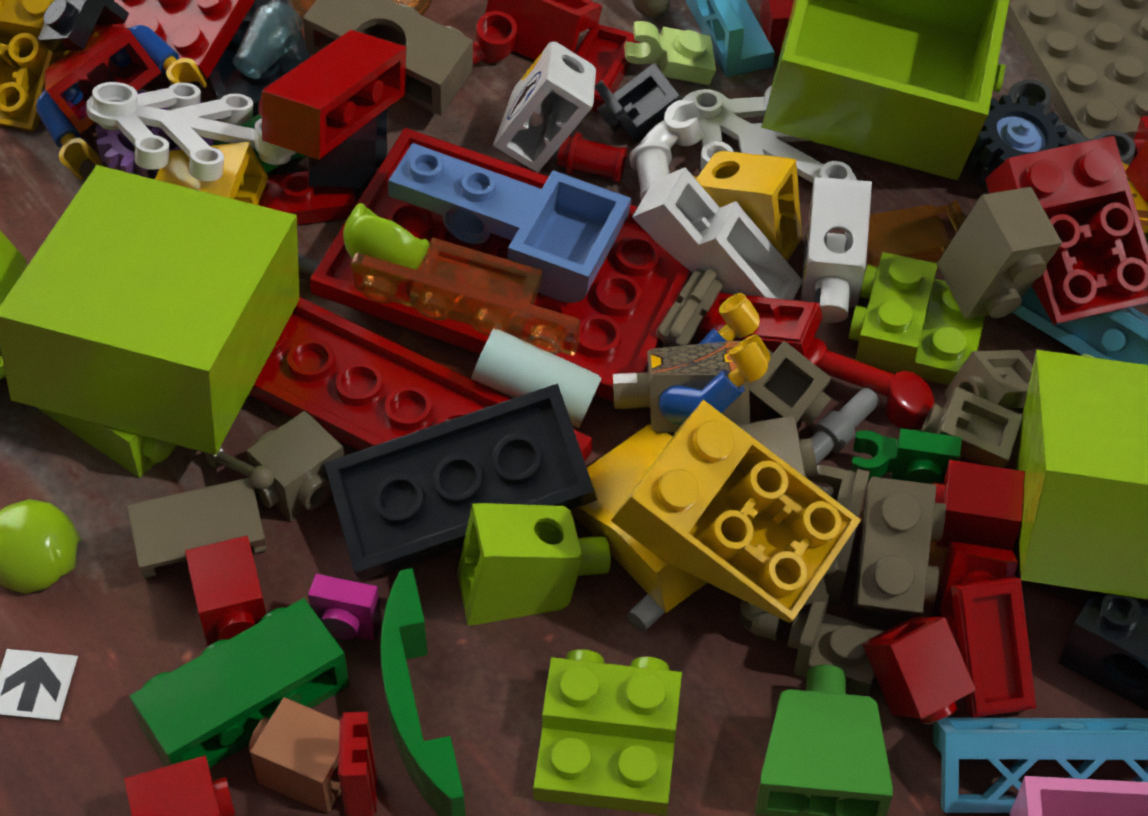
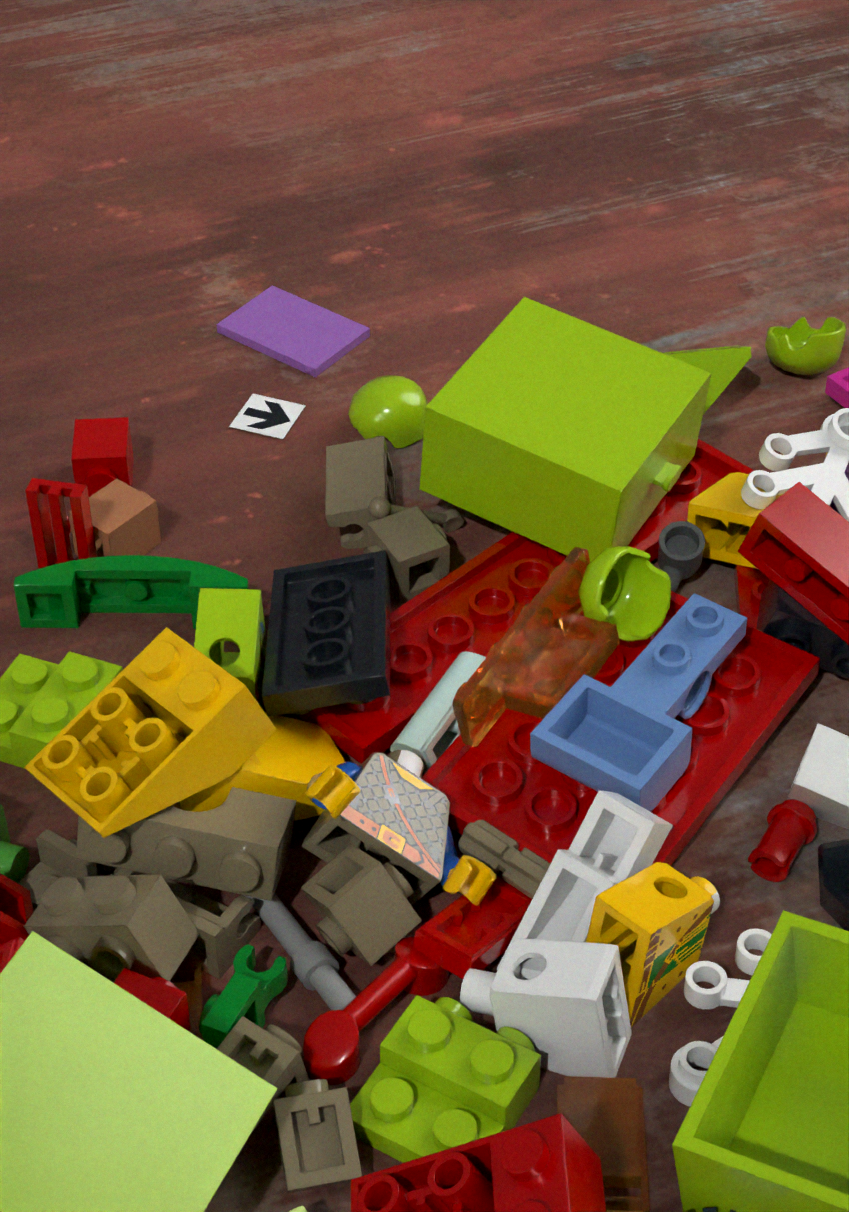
camera: 105 degrees right, 10 degrees down
green brick [129,598,350,768] -> none
red brick [185,535,266,647] -> none
dark pink plate [308,574,382,641] -> none
white piece [629,99,705,200] -> none
dark tan brick [937,187,1062,319] -> none

